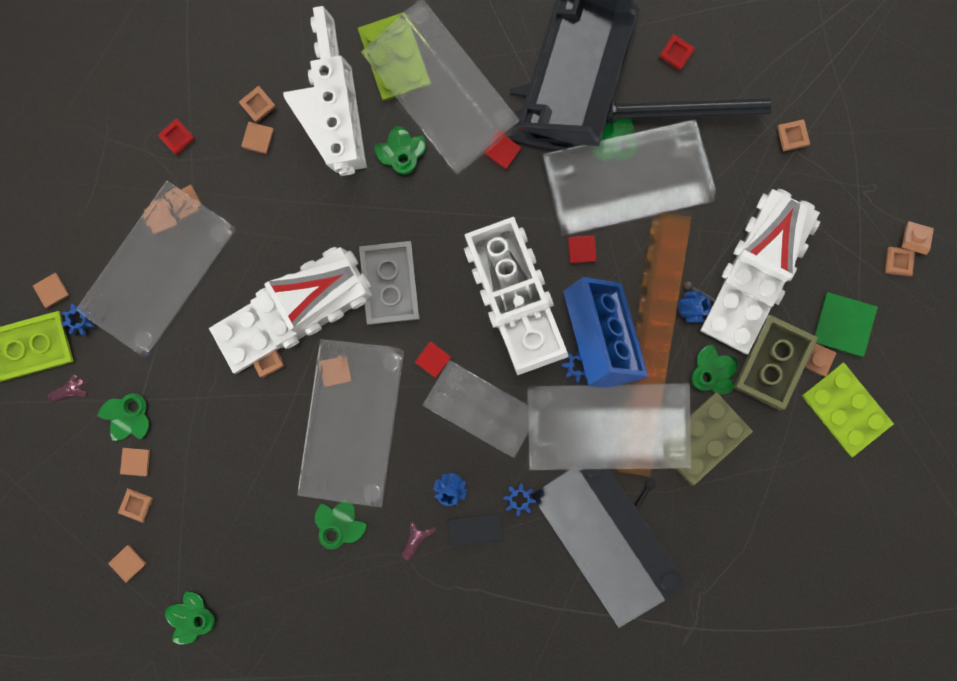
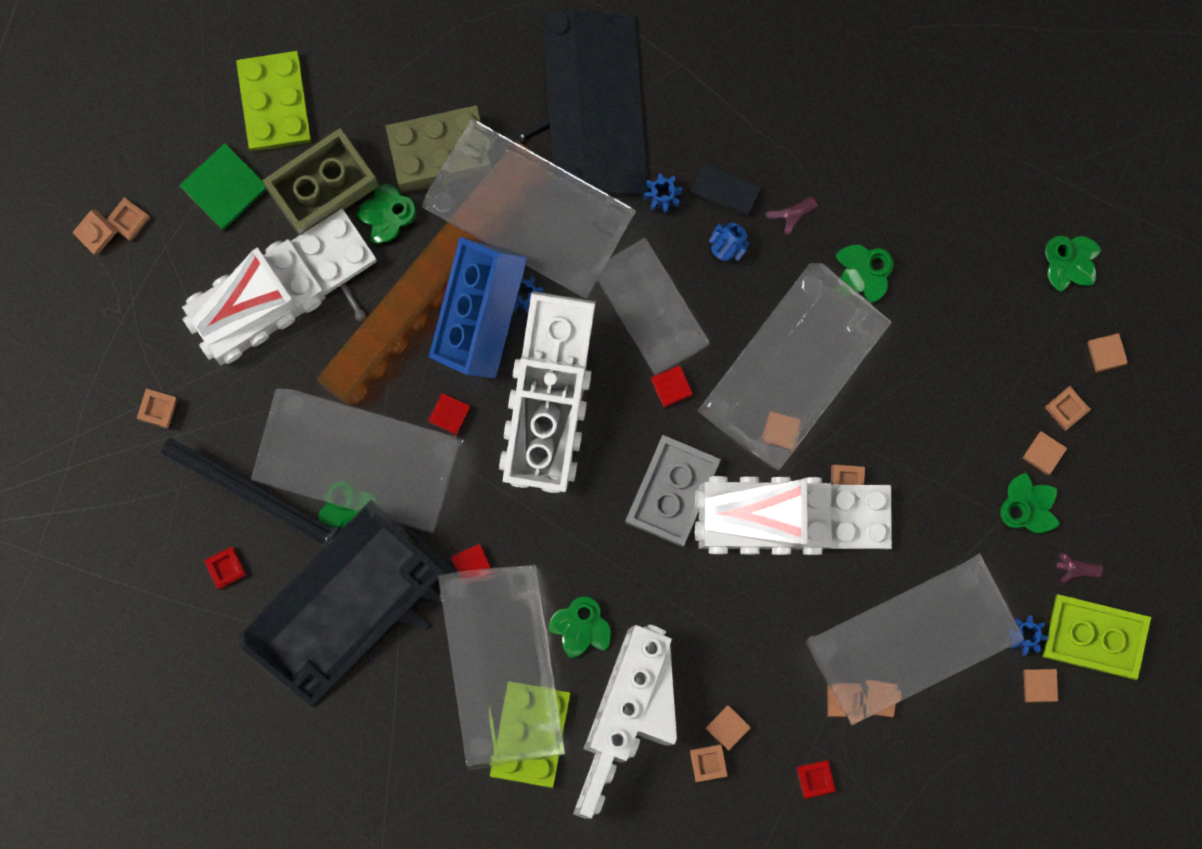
camera: 155 degrees left, 5 degrees down
blue gear [678,291,711,323] -> none
nougat plate [805,344,836,377] -> none

